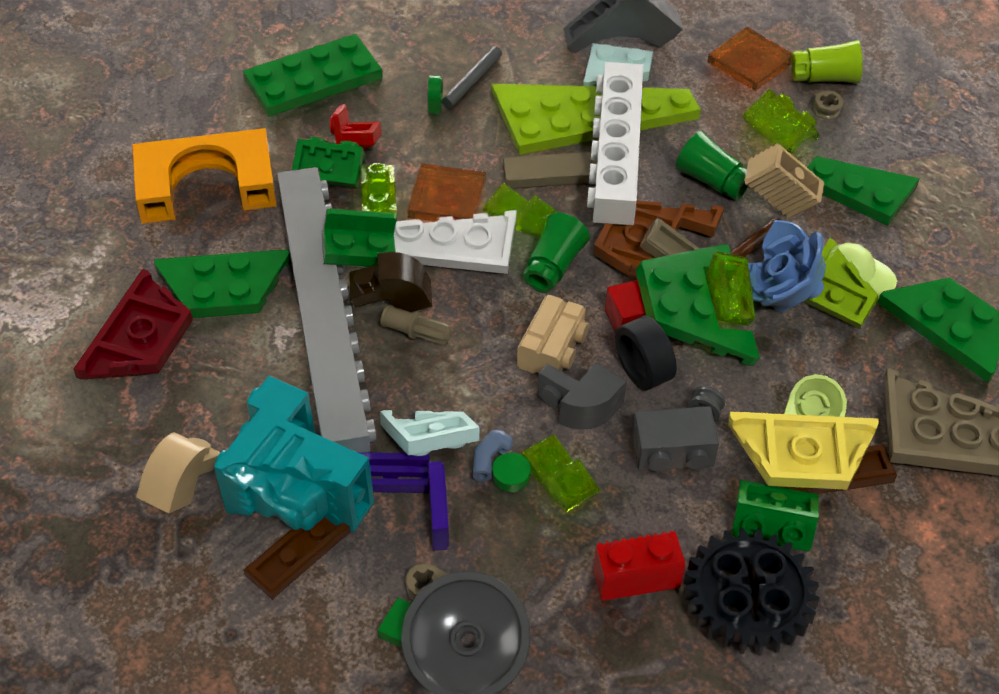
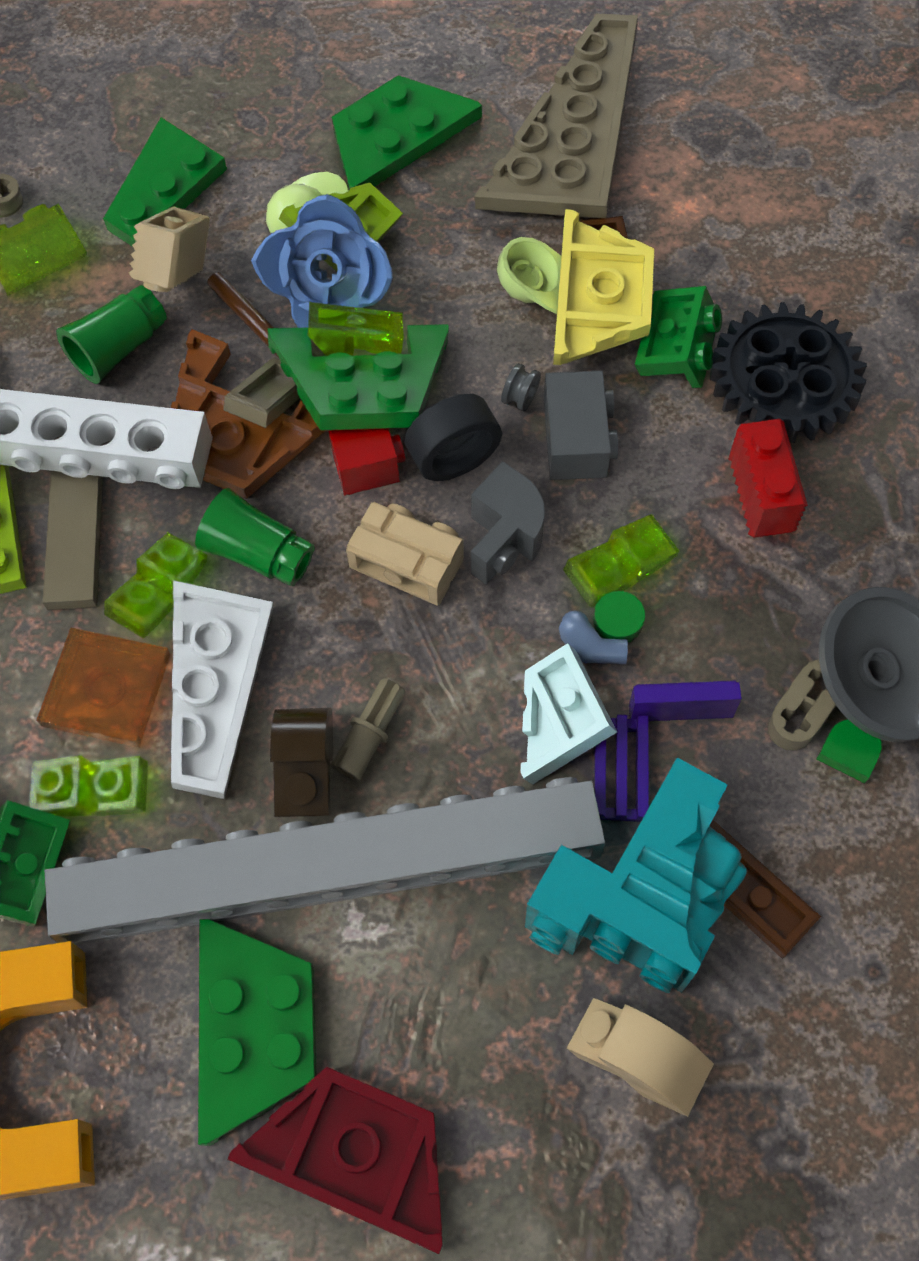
camera: 85 degrees left, 15 degrees up
green bracket [322,209,397,267] -> none

